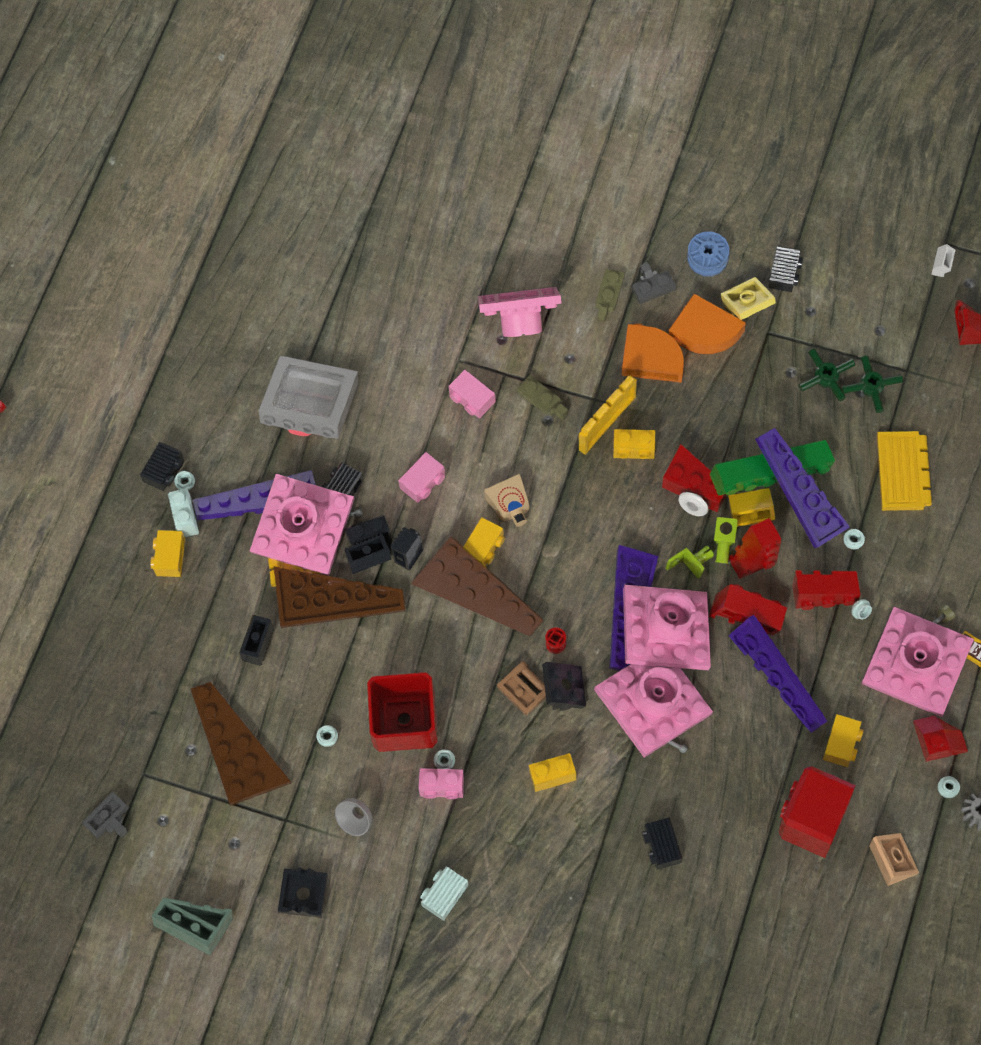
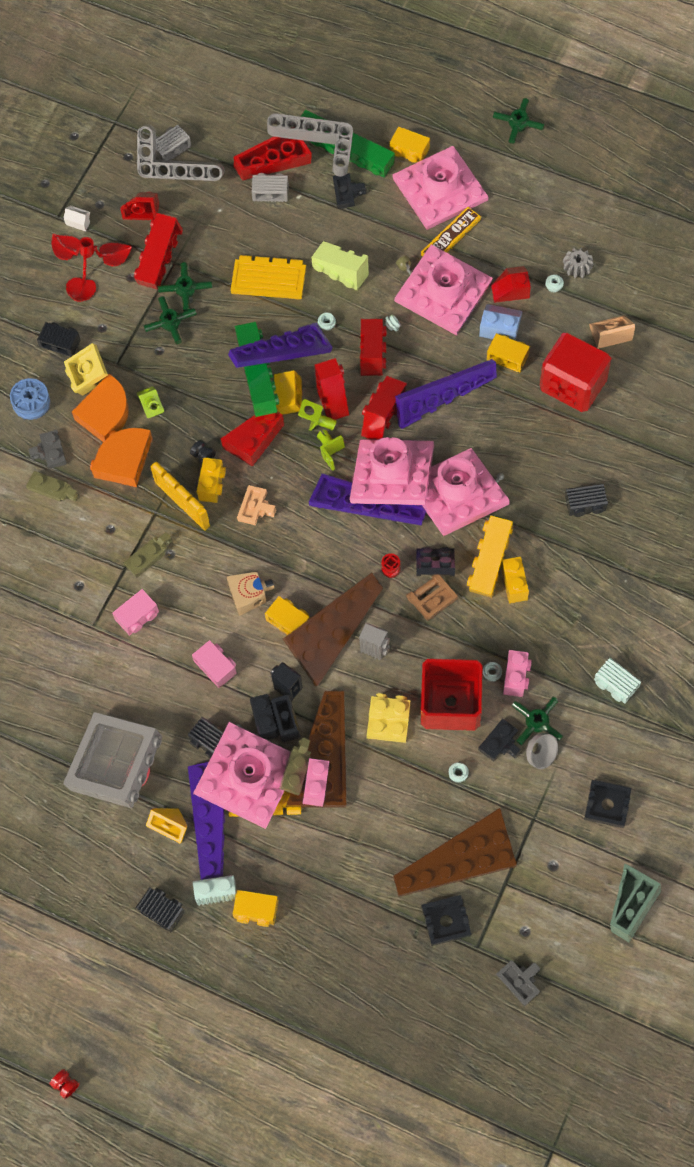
camera: 85 degrees left, 0 degrees up
light aqua plate [174,471,195,490] -> none
black brick [239,615,274,666] -> none
bright pink piece [477,287,561,337] -> none
white piece [678,492,709,516] -> none
none -> red plant [51,233,132,302]
none -> red wedge [134,213,183,290]
none -> lime bracket [136,386,164,418]
none -> yellow slope [146,808,188,844]
none -> black wheel [190,439,216,463]
none -> light nougat hinge [237,485,276,525]
none -> olive hinge [279,738,311,795]
none -> bright pink brick [303,758,329,807]
none -> yellowish green wedge [312,241,369,290]
none -> light grey brick [359,622,390,660]
none -> light yellow plate [367,693,410,743]
none -> black piece [421,895,472,946]
none -> yellow wedge [467,515,513,598]
none -> black hinge [478,718,521,762]
none -> light blue slope [479,304,522,340]
none -> dark green bar [512,696,564,745]

